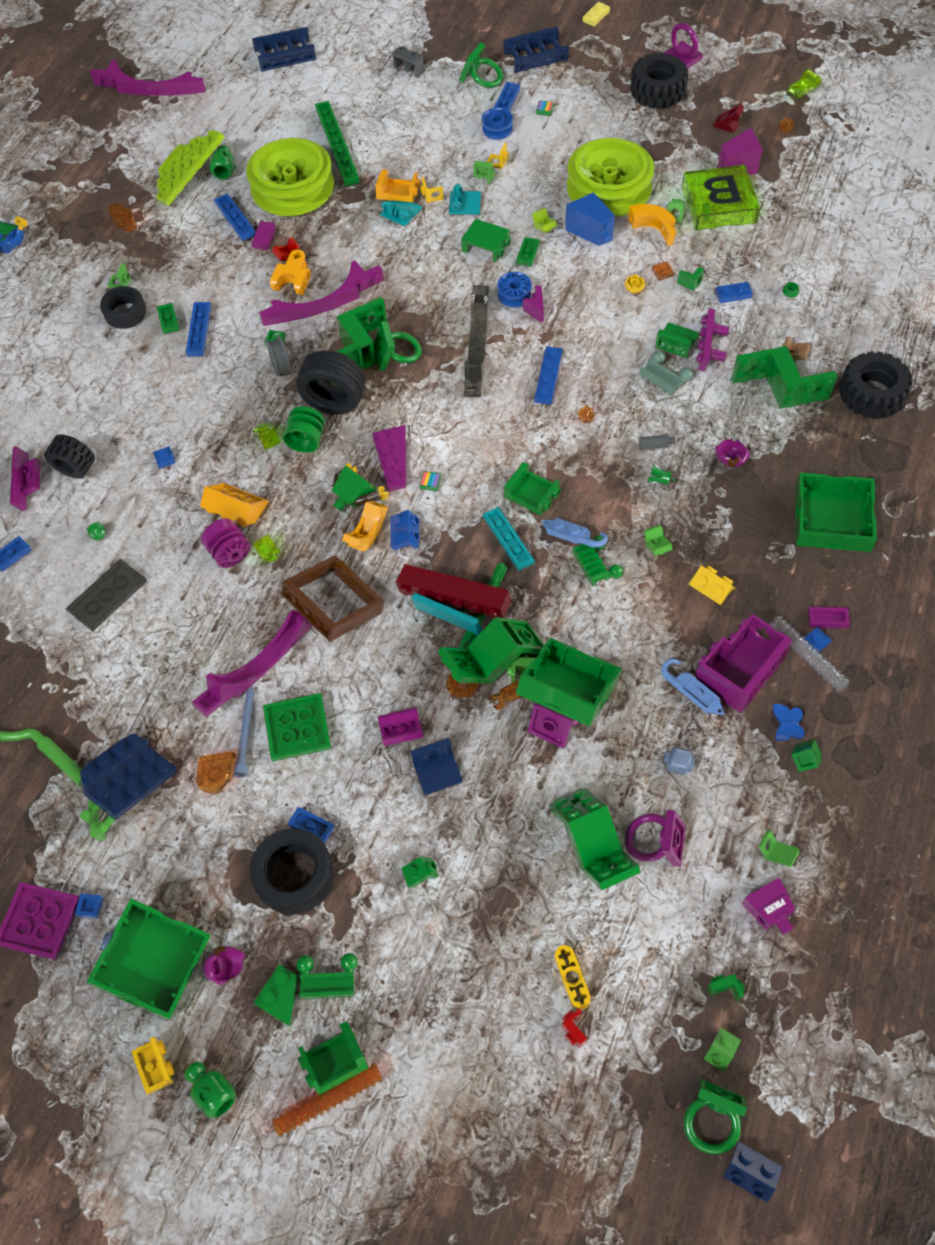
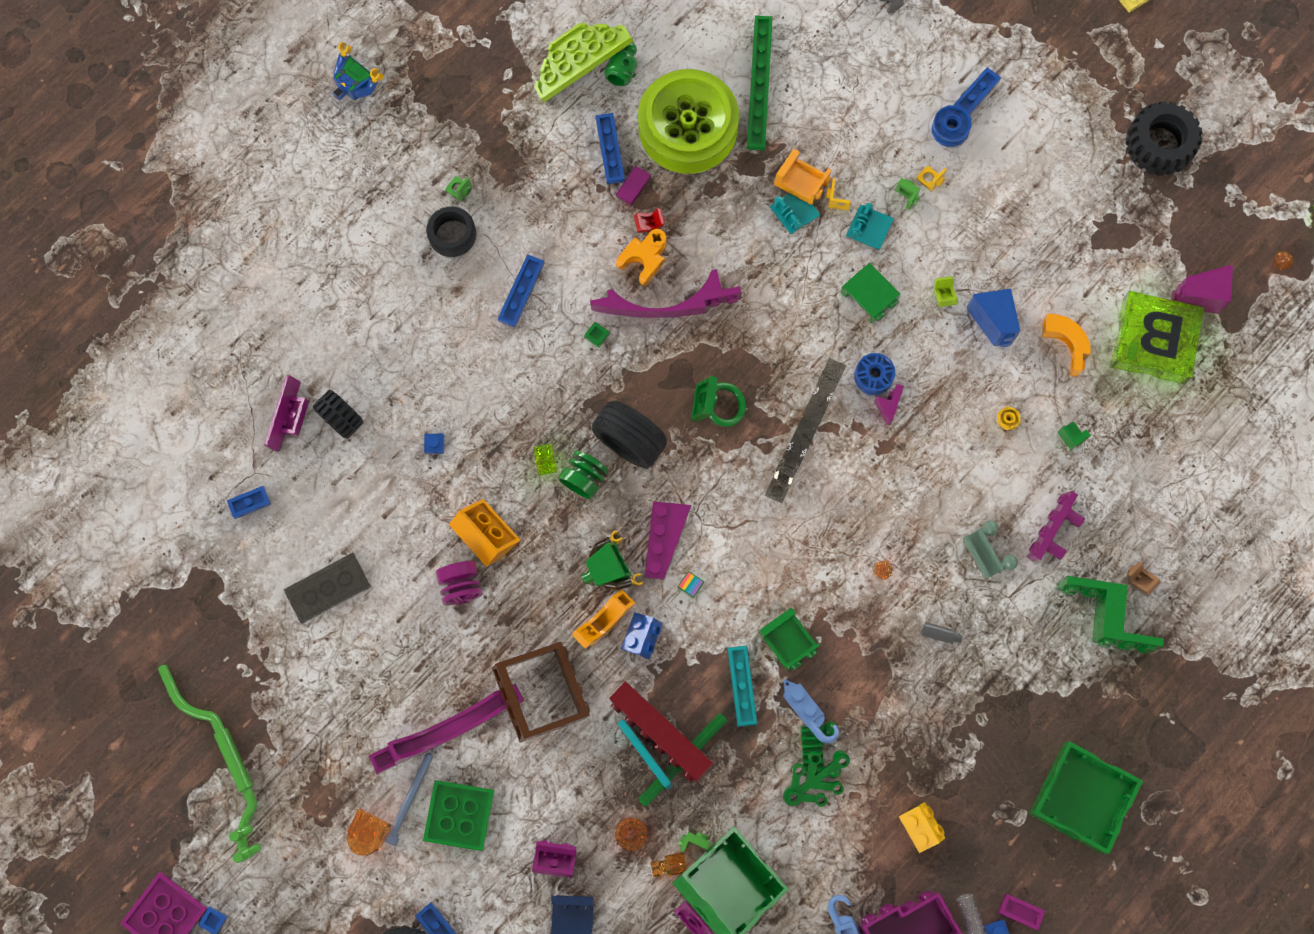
camera: 20 degrees right, 15 degrees up
dark blue plate [80,734,177,820] -> none
green plate [87,522,106,541] -> none
clear orange beam [108,203,137,232] -> none
green plate [156,303,180,334] -> none
clear neon green bracket [252,534,281,563] -> none
dark grey wheel [265,336,292,377] -> none
green bracket [330,297,387,384] -> none
green bracket [438,617,544,684] -> none
green tile [459,42,503,88] -> none
dark blue fence [503,26,569,73] -> none
green plate [516,237,540,267] -> none
blue plate [534,346,563,405] -> none
tile [536,100,554,116] -> none
lime wheel [567,138,654,217] -> none
bright green bracket [644,525,672,556] -> none
green piece [647,464,675,486] -> none
clear orange tile [652,261,674,281] -> none
green bracket [655,322,699,358] -> none
magenta tile [664,23,703,69] -> none
bright green bracket [667,199,684,222] -> none
dark red slope [713,103,744,133] -> none
blue plate [715,282,753,303] -> none
magenta hair [715,439,750,467] -> none
green plate [782,282,799,298] -> none
black tyre [839,351,913,419] -> none
none -> green plant [783,750,850,807]

